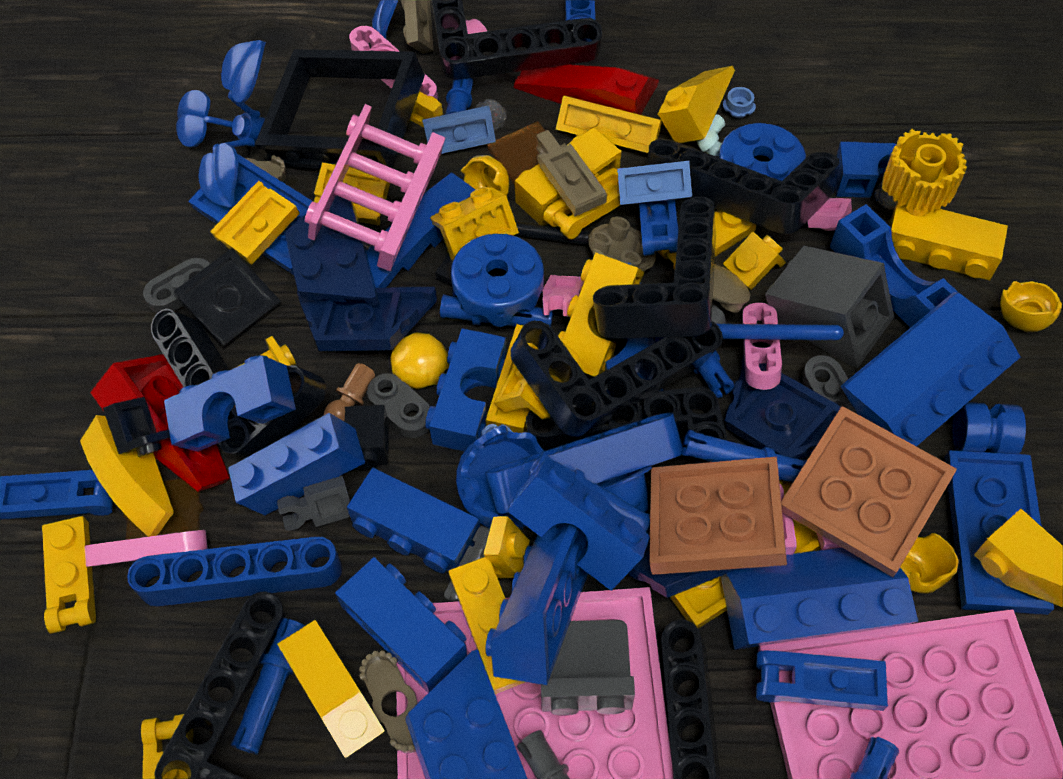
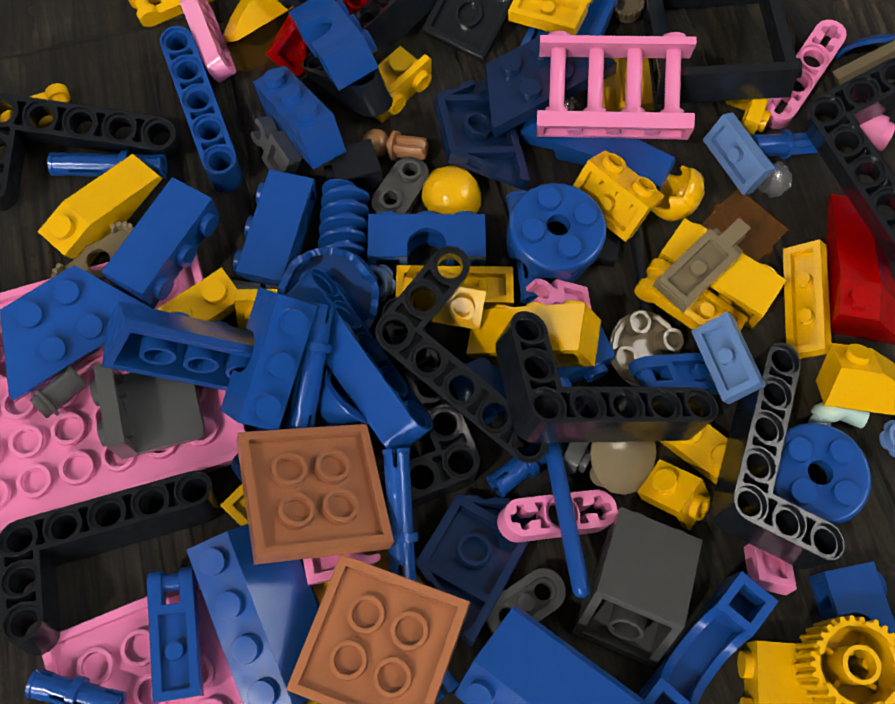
camera: 70 degrees right, 10 degrees up
none -> blue piece [318,179,370,259]

